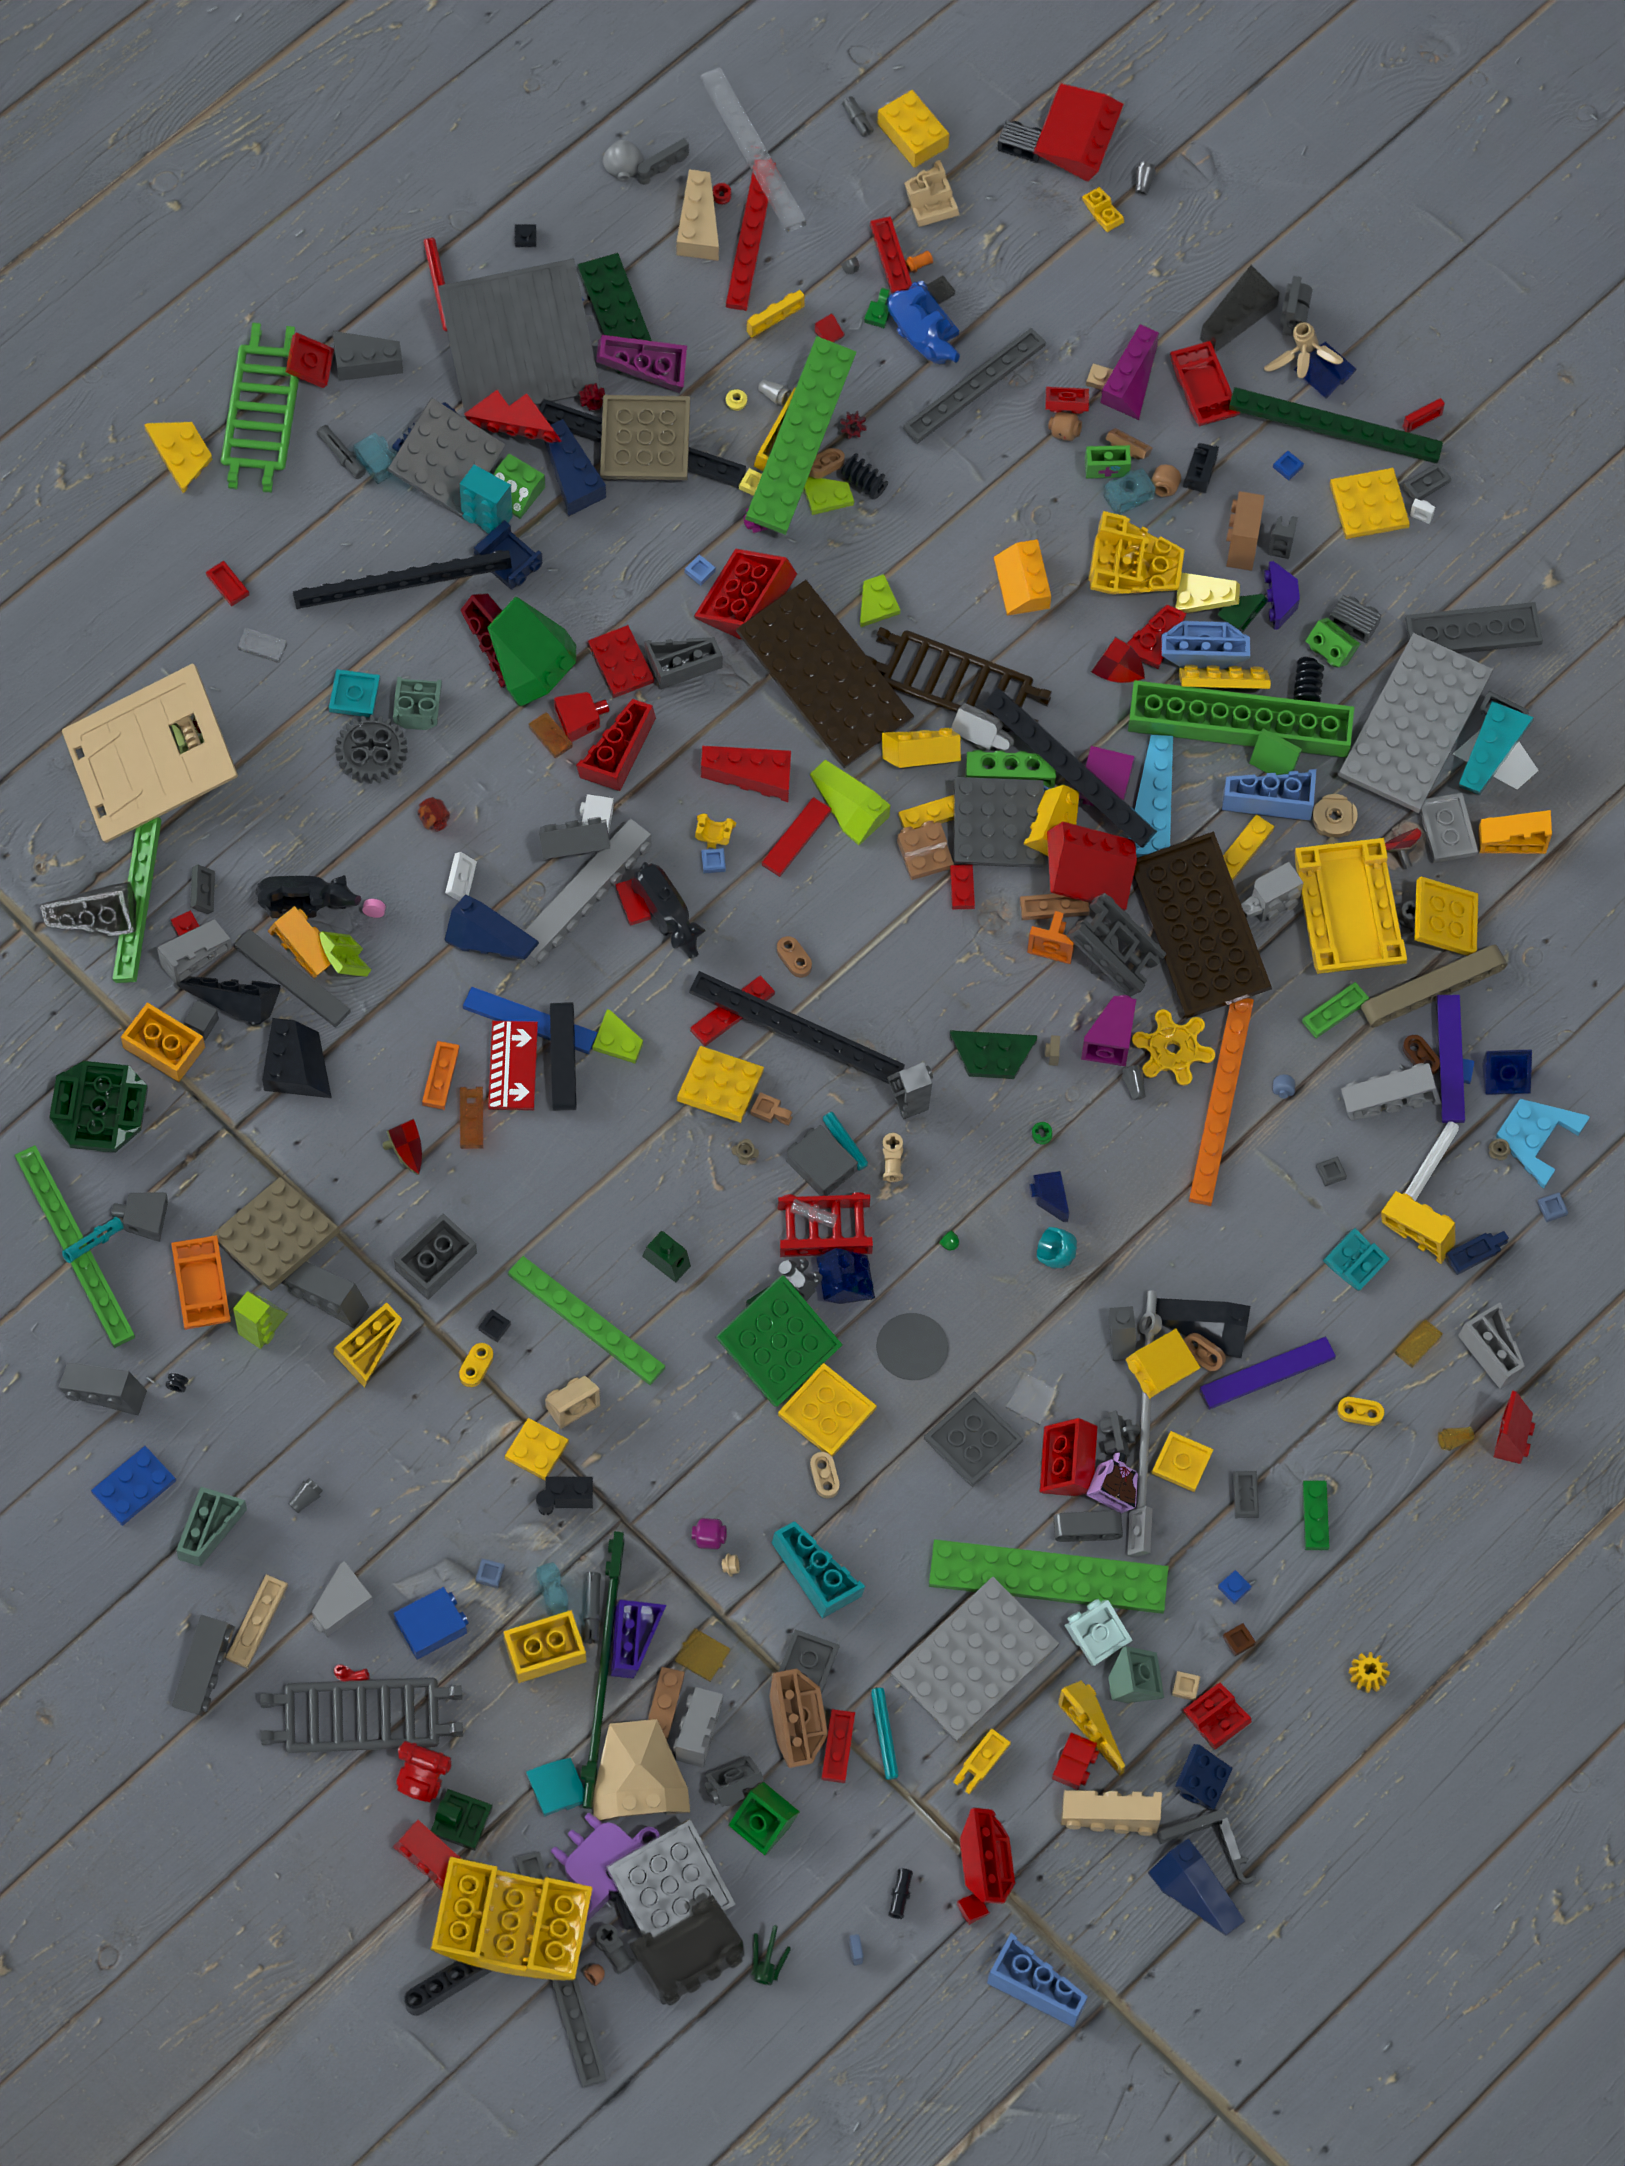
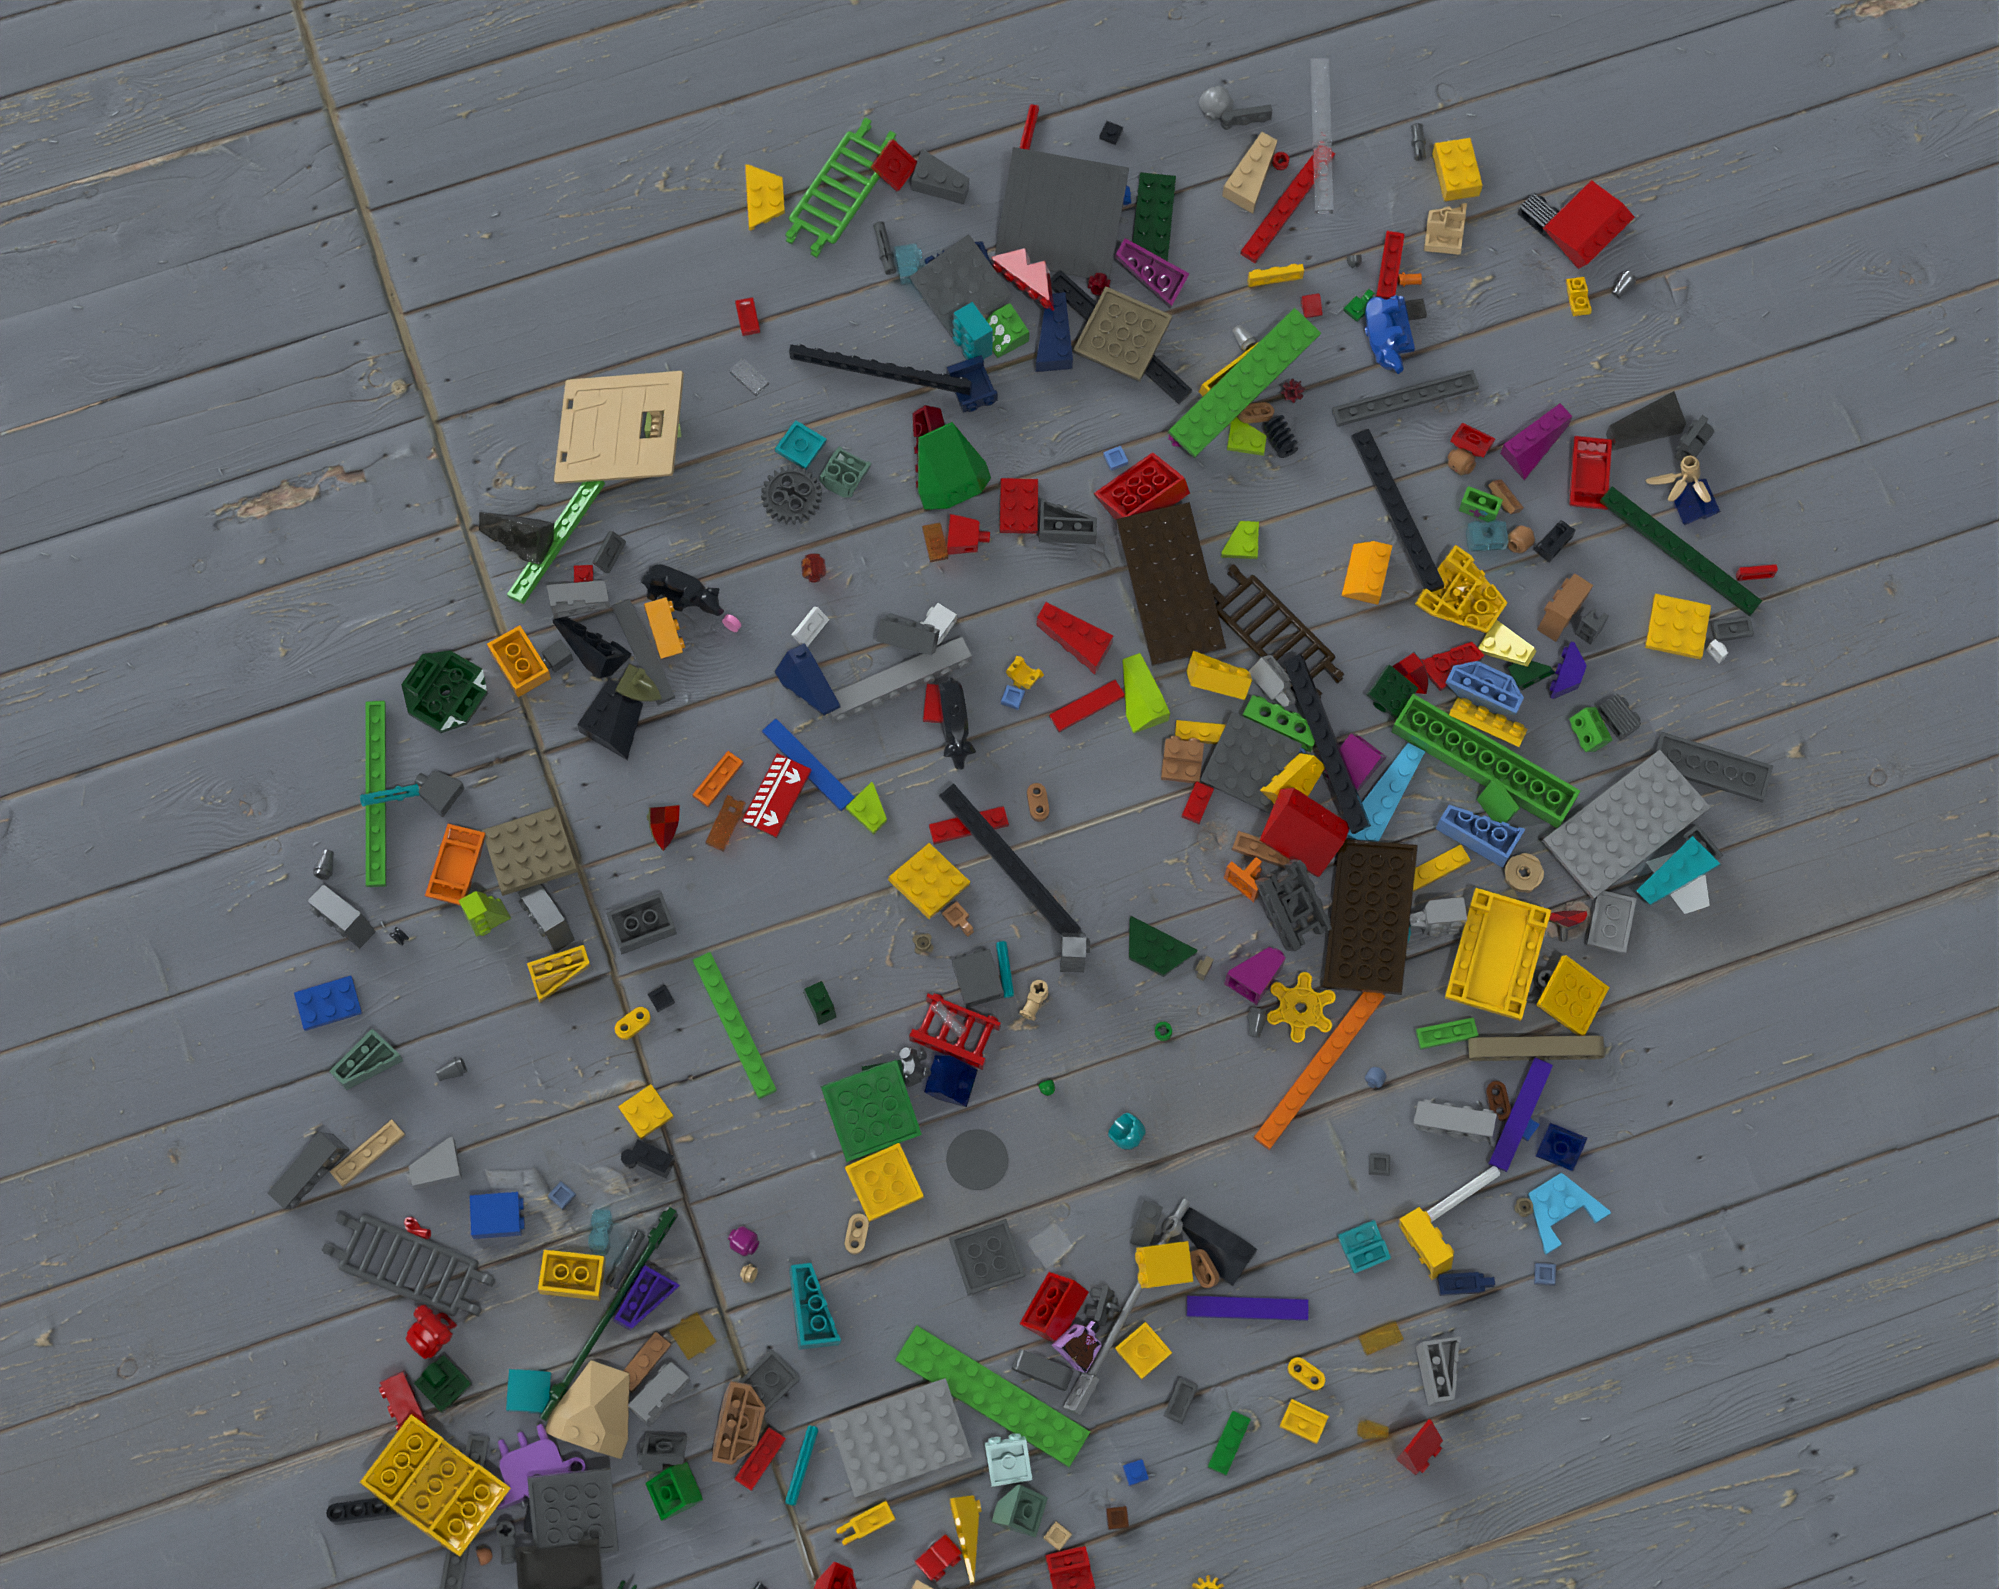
camera: 25 degrees right, 5 degrees up
lime slope [319,931,371,977] -> none
tan slope [545,1376,600,1429] -> none
black beam [550,1002,577,1111] -> none
red wedge [576,699,656,791] -> none
light yellow plate [726,389,747,411] -> none
light yellow plate [739,468,762,496] -> none
clear blue slope [1029,1171,1069,1222] -> none
tan plate [1086,364,1113,390] -> none
blue tile [1273,451,1304,481] -> none
black piece [1293,657,1324,702] -> none
light orange wedge [1478,810,1552,854] -> none
none -> flat silver cone [313,850,334,880]
none -> olive shield [615,664,662,701]
none -> yellow plate [1279,1399,1329,1444]
none -> black plate [1351,429,1444,592]
none -> dark green plate [1366,664,1418,719]

